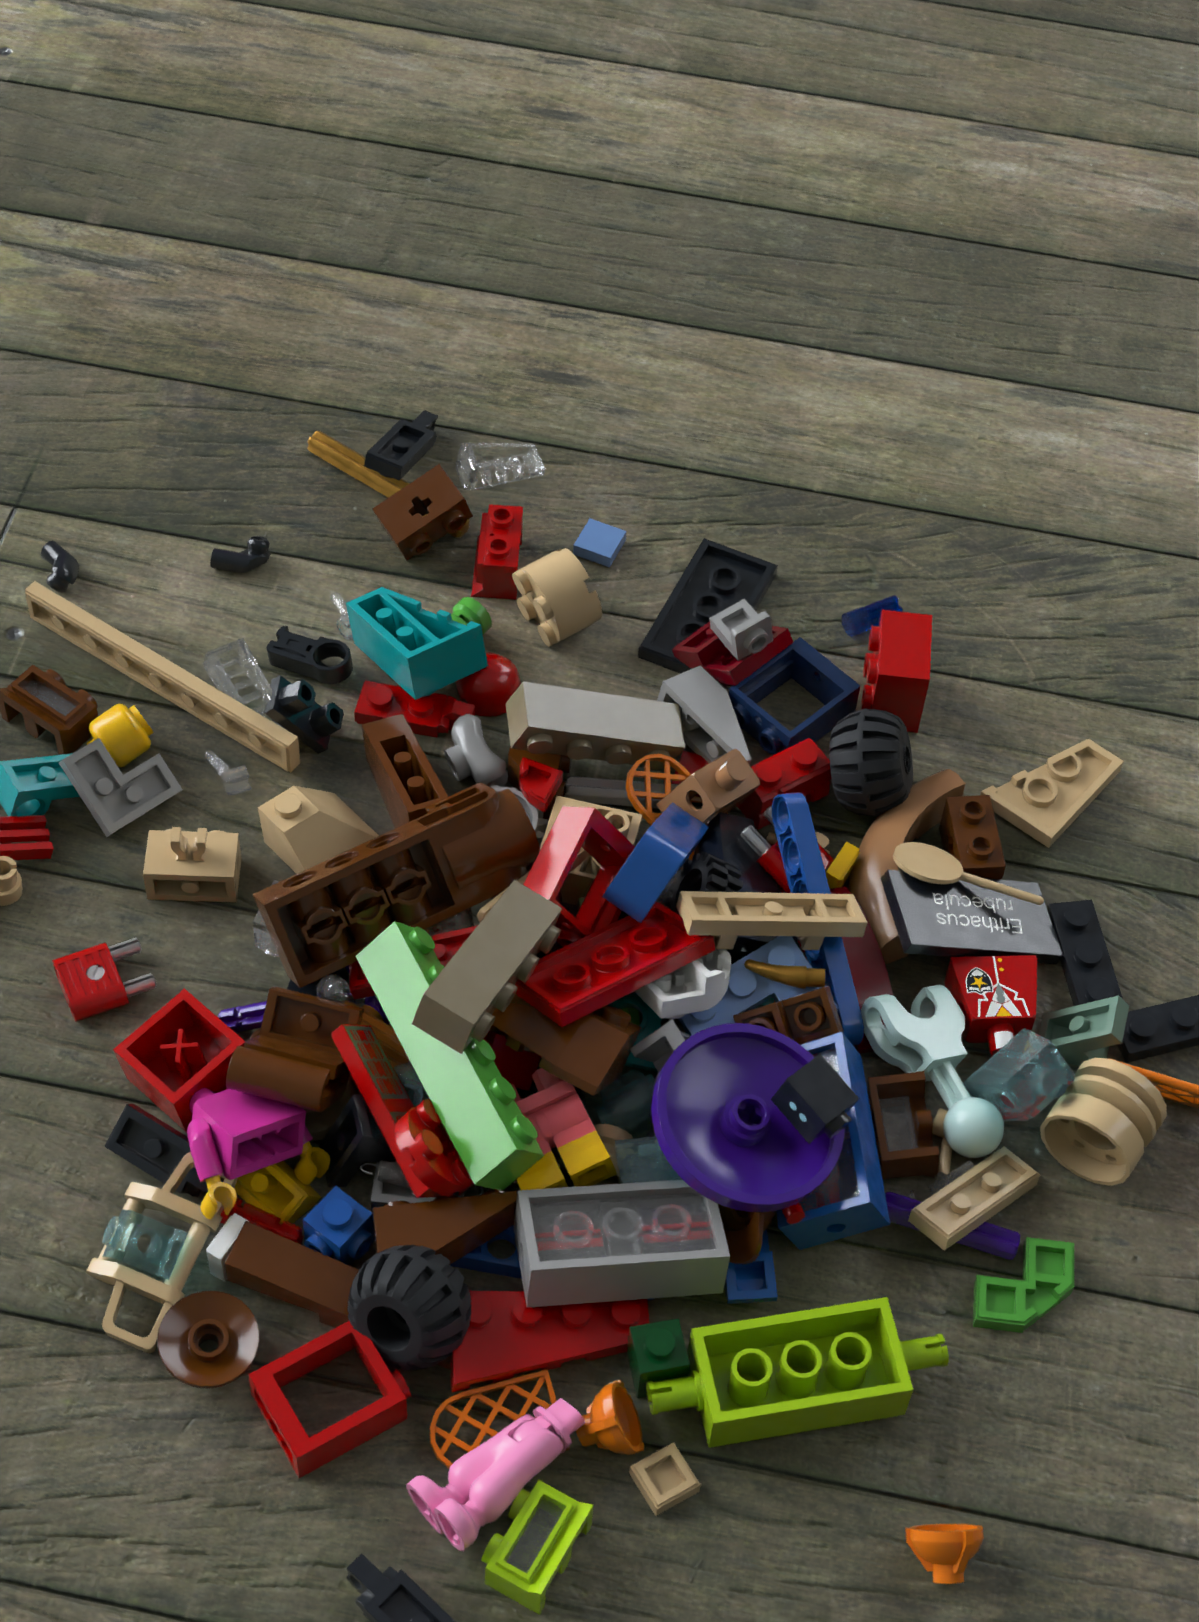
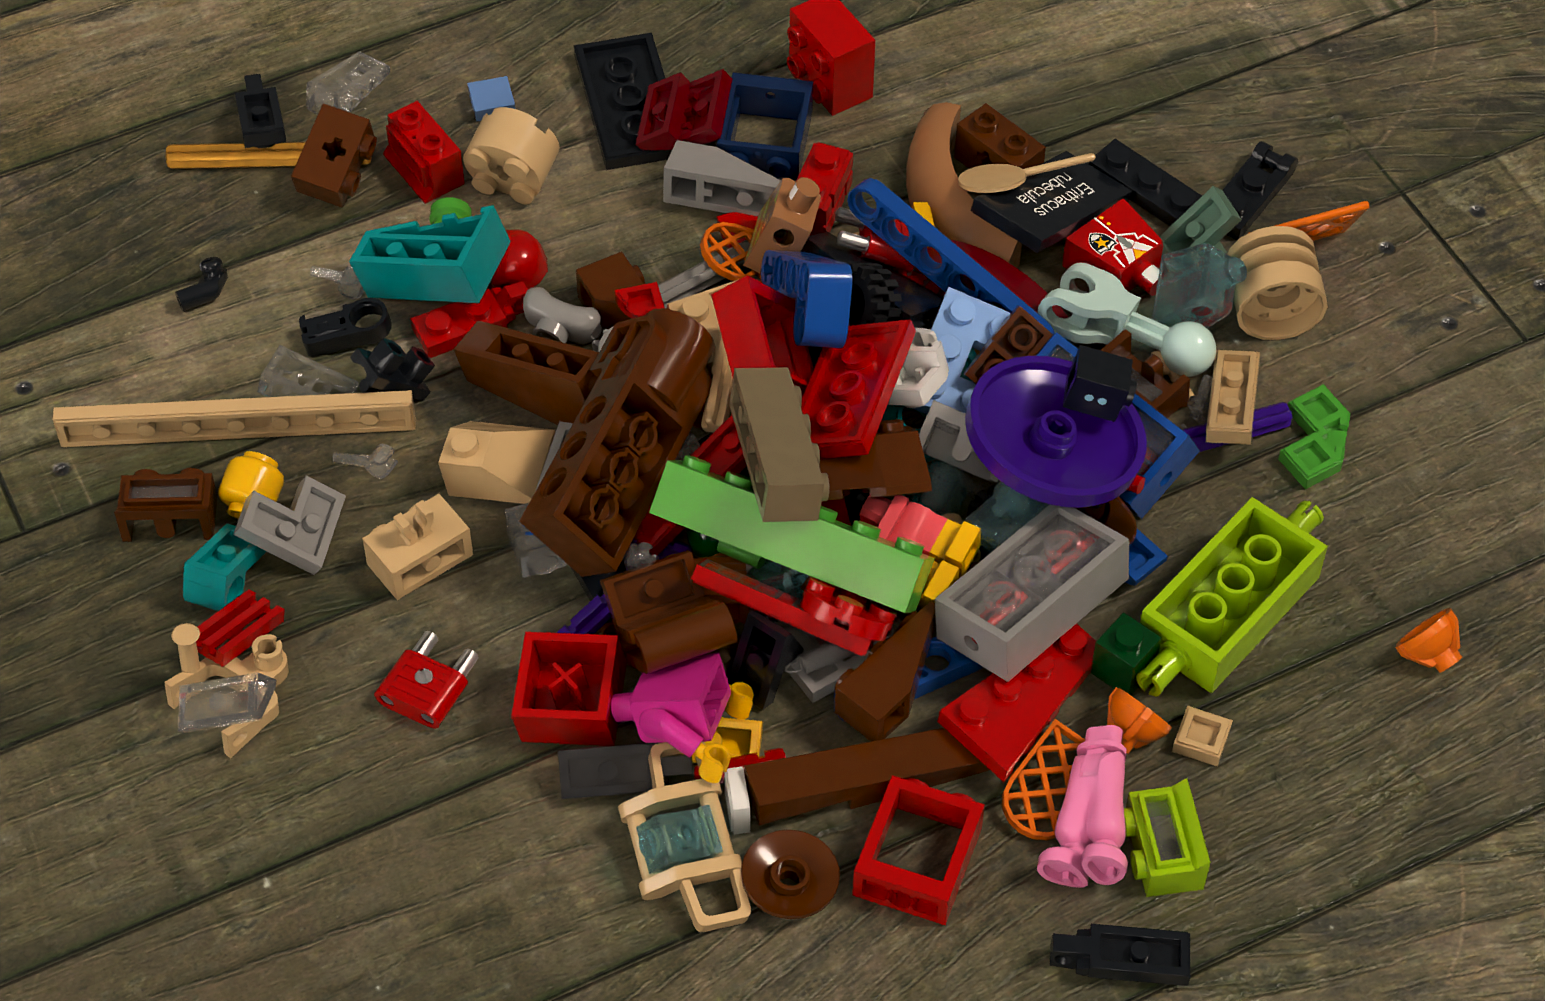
camera: 35 degrees left, 0 degrees up
black arm [41,540,79,593] -> none
blue brick [302,1185,374,1266] -> none
black wheel [347,1245,471,1370] -> none
brick [506,681,685,770] -> none
tan hinge [676,891,867,950] -> none
light grey bracket [709,598,773,661] -> none
pearl gold helmet [744,959,825,989] -> none
black wheel [829,709,913,817] -> none
clear blue piece [841,595,903,637] -> none
tan wing [980,738,1124,848] -> none

